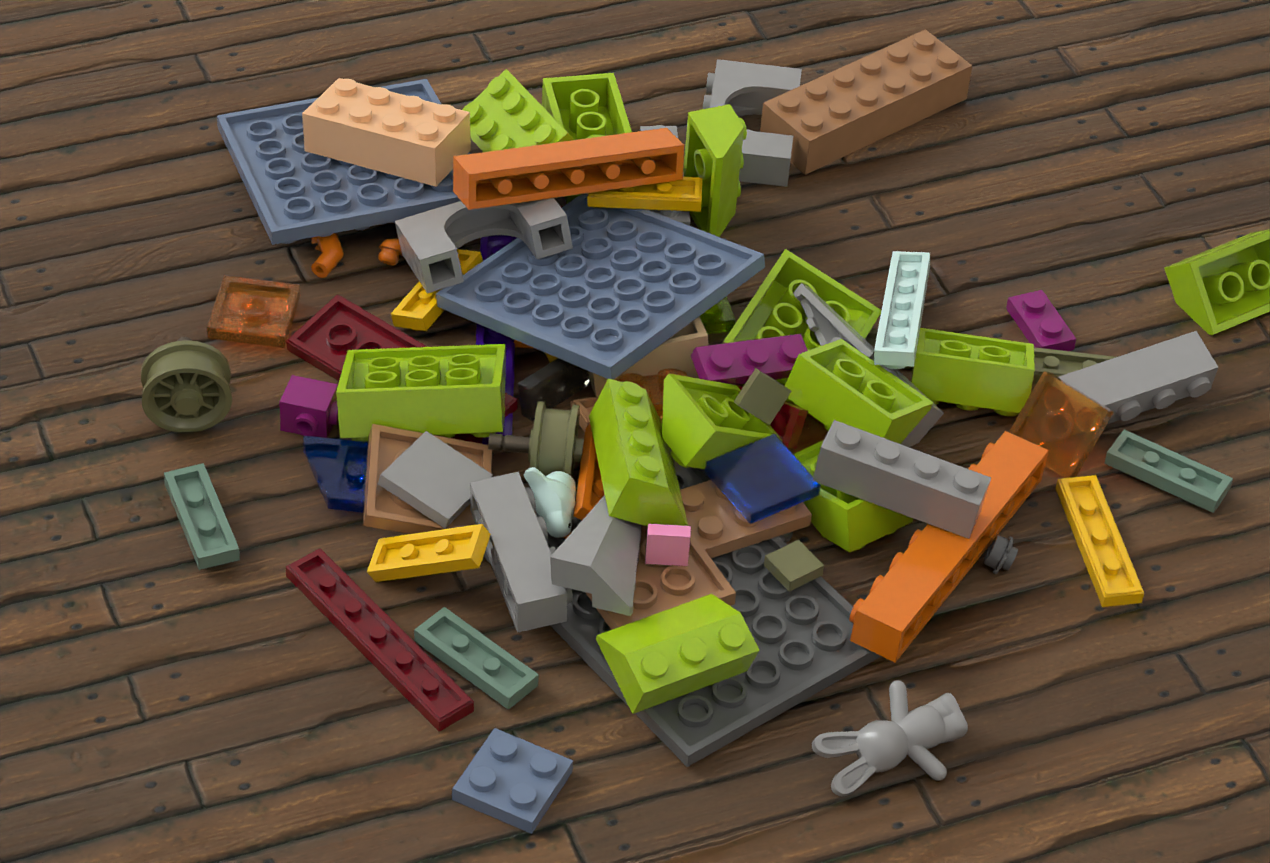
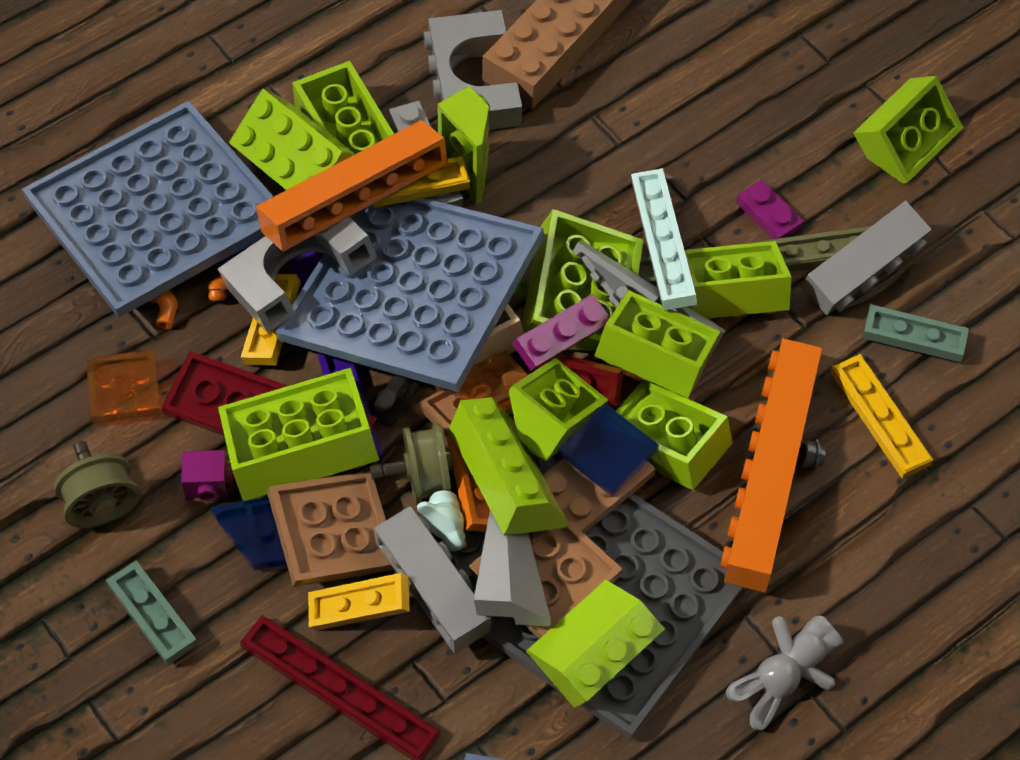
camera: 15 degrees left, 15 degrees up
light nougat brick [302,78,471,187] -> none
light grey tile [378,431,493,529] -> none
sand green plate [414,607,539,710] -> none
bright pink tile [645,524,691,566] -> none
olive tile [734,368,792,425] -> none
olive tile [764,539,824,592] -> none
light grey brick [812,420,991,539] -> none
clear orange plate [1009,371,1114,478] -> none

